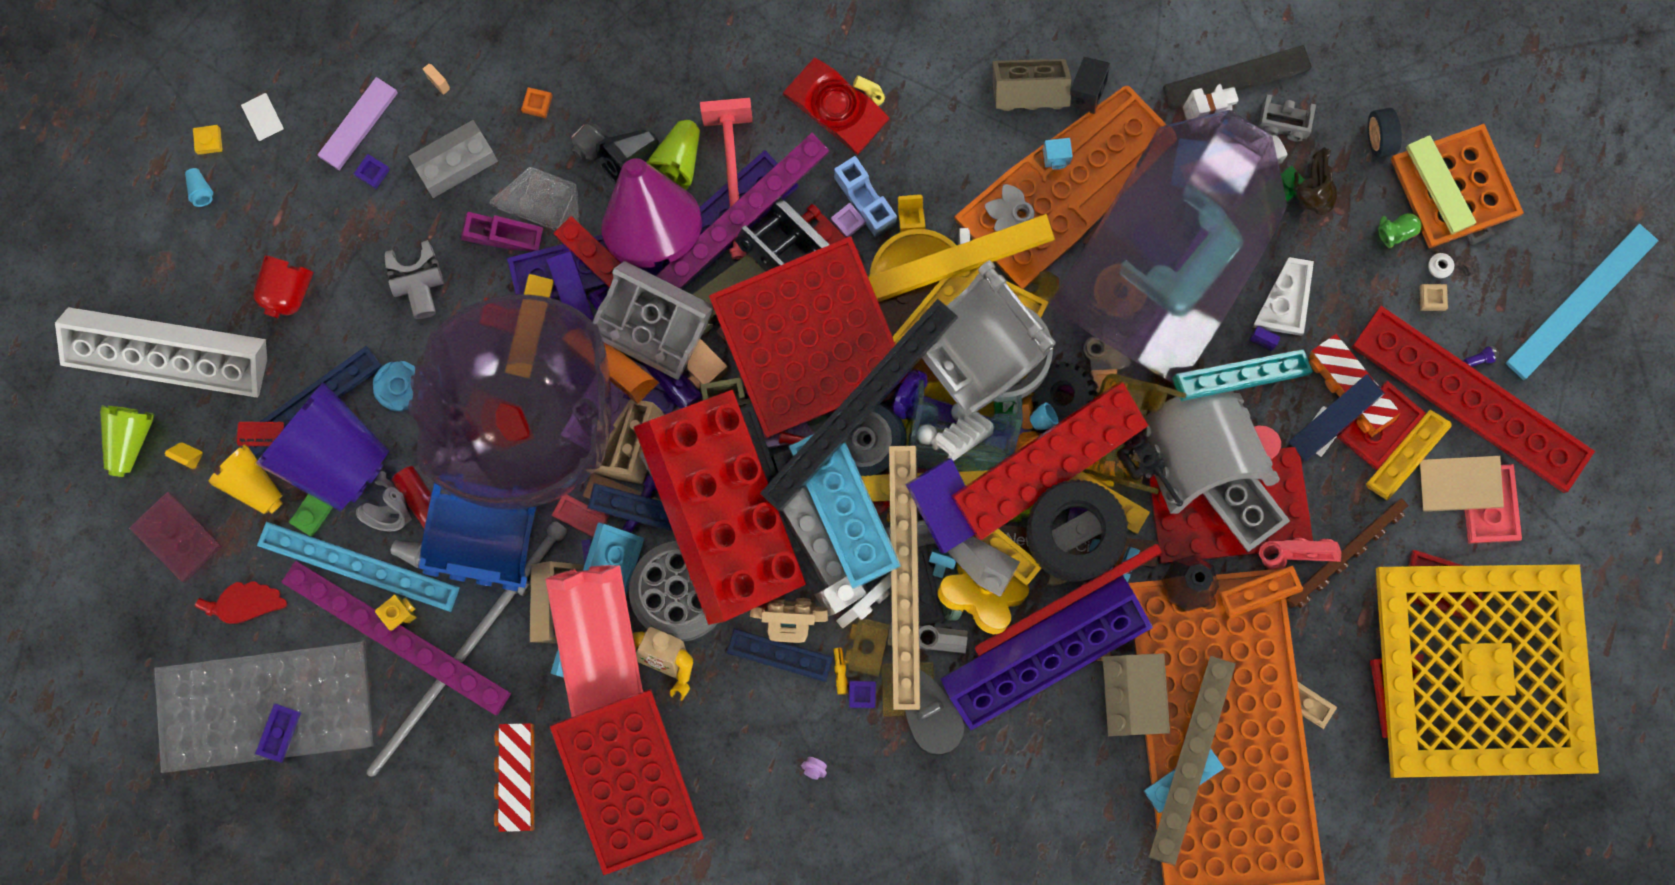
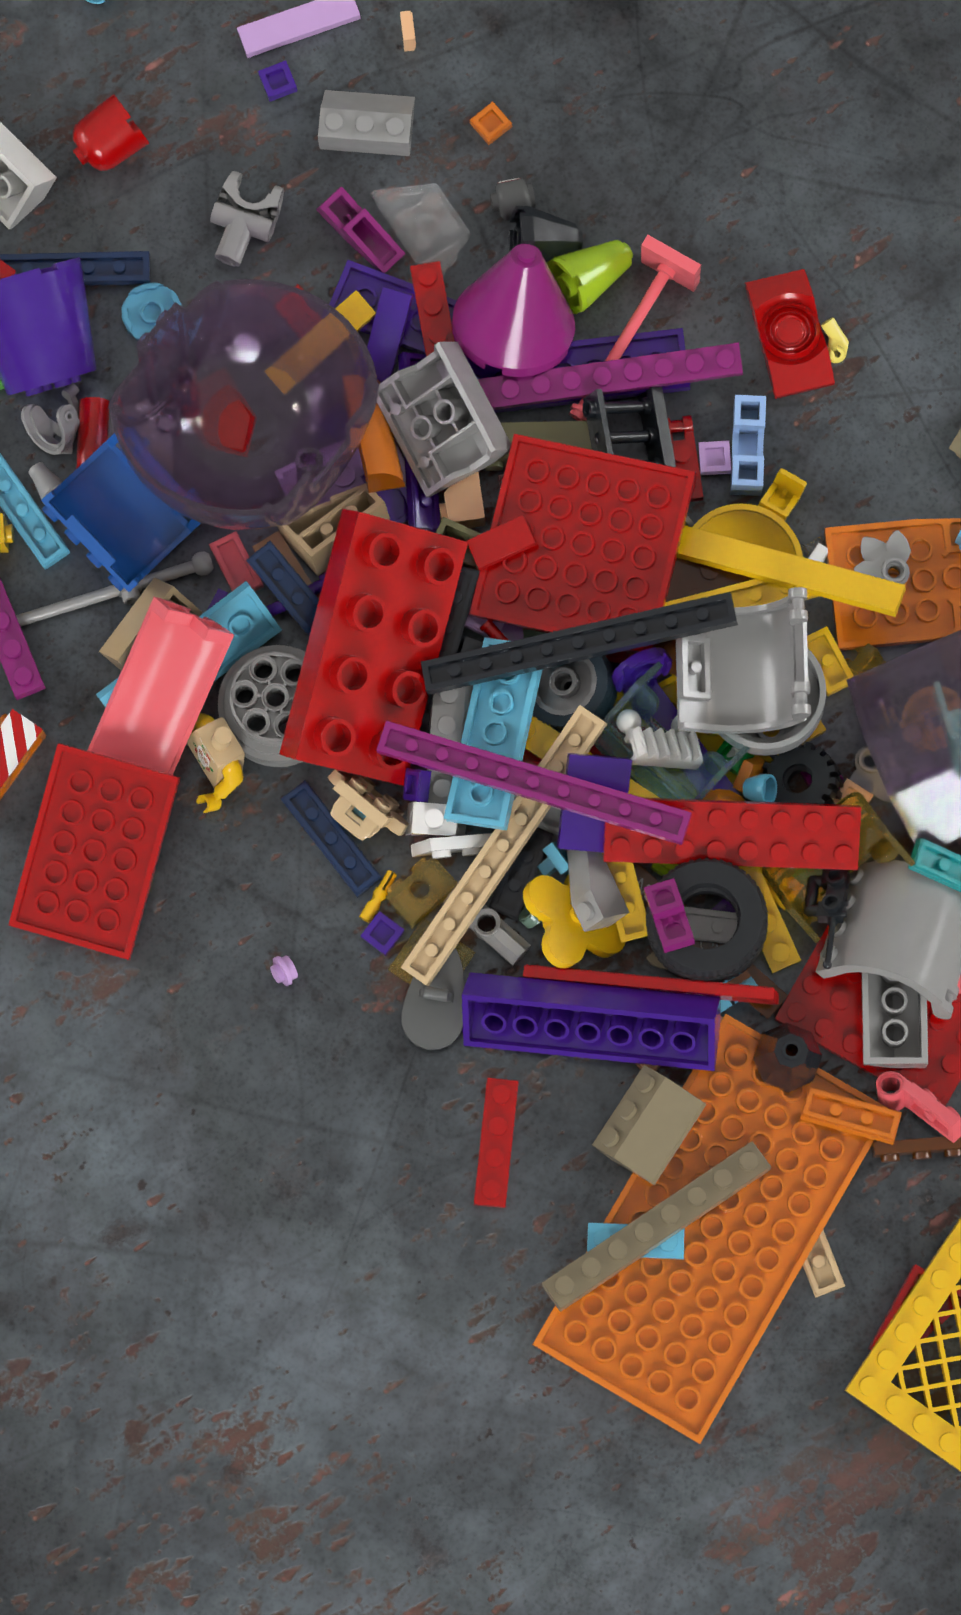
camera: 40 degrees right, 0 degrees up
none -> magenta plate [376,721,692,845]
none -> dark purple tile [403,768,431,803]
none -> red tile [466,515,537,570]
none -> red plate [474,1077,519,1208]
none -> magenta slope [644,878,695,953]

